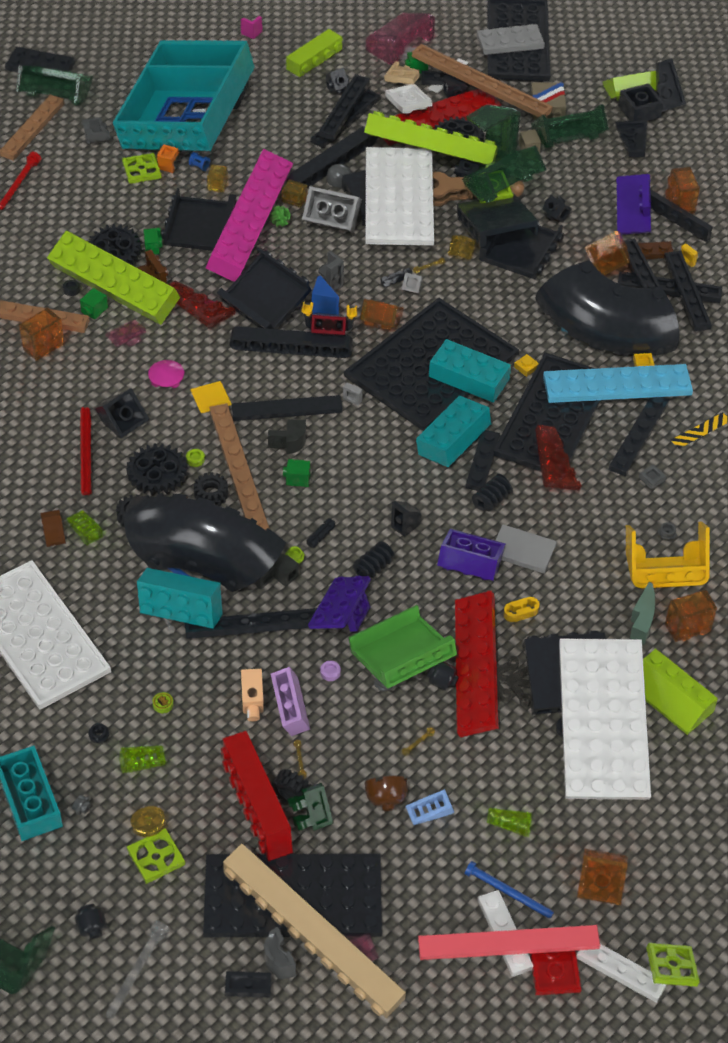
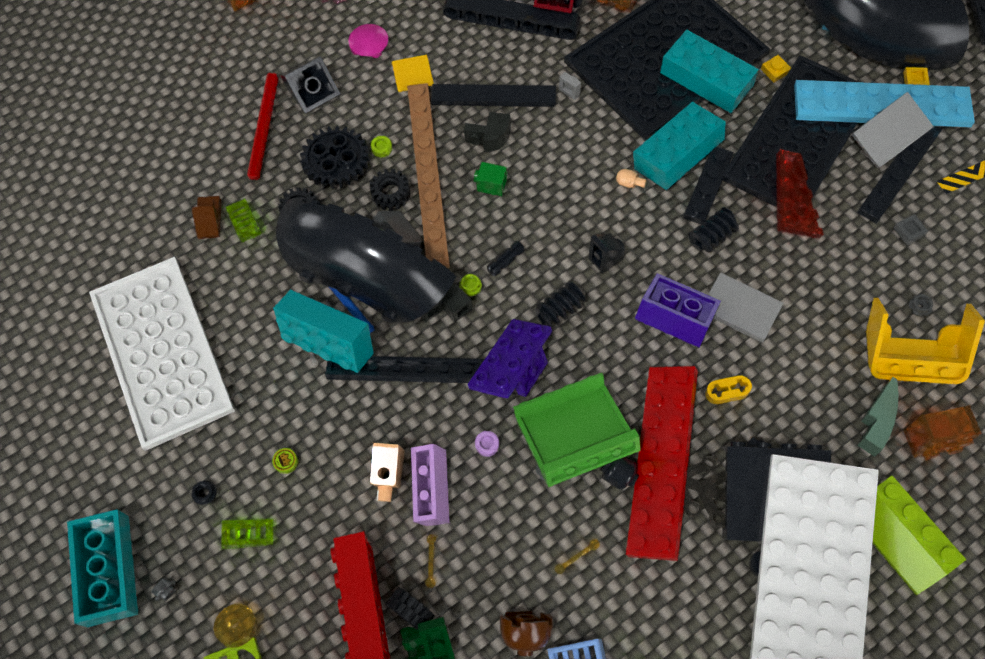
camera: 15 degrees right, 15 degrees up
none -> light nougat cylinder [616,169,647,188]
none -> light grey tile [851,92,934,168]

